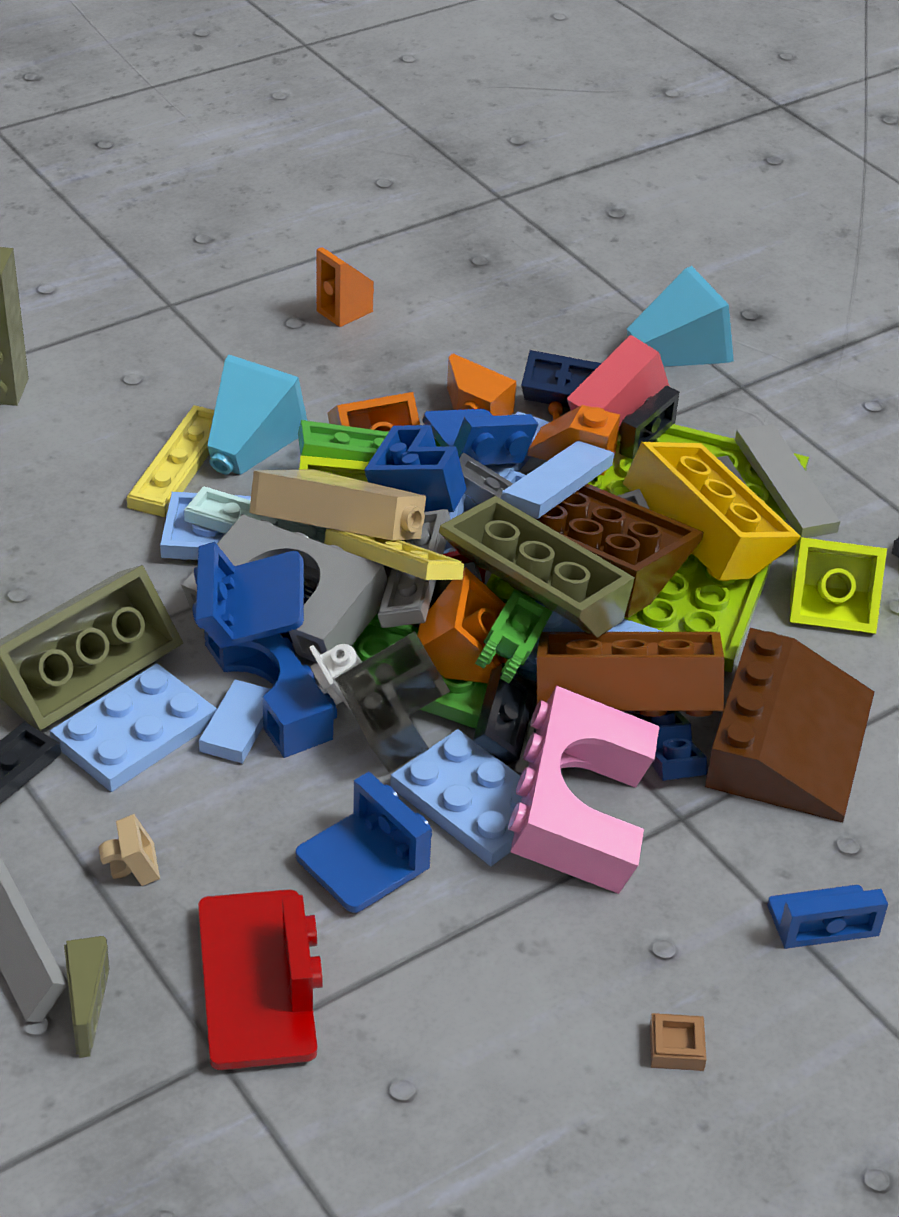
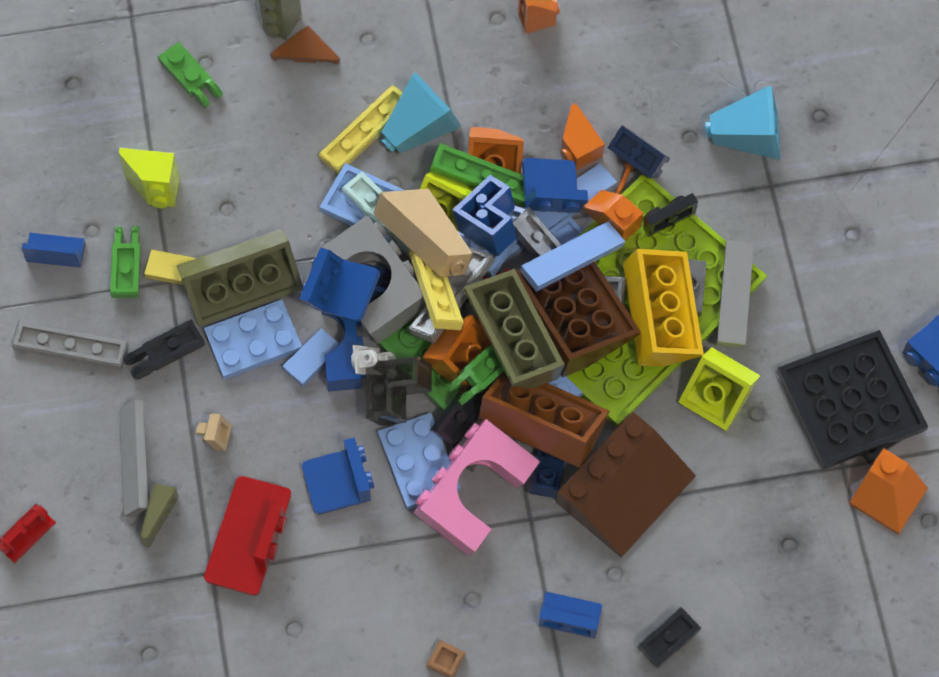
camera: 25 degrees right, 25 degrees up
coral slope [567,335,670,431] -> none
none -> dark orange tile [270,26,340,65]

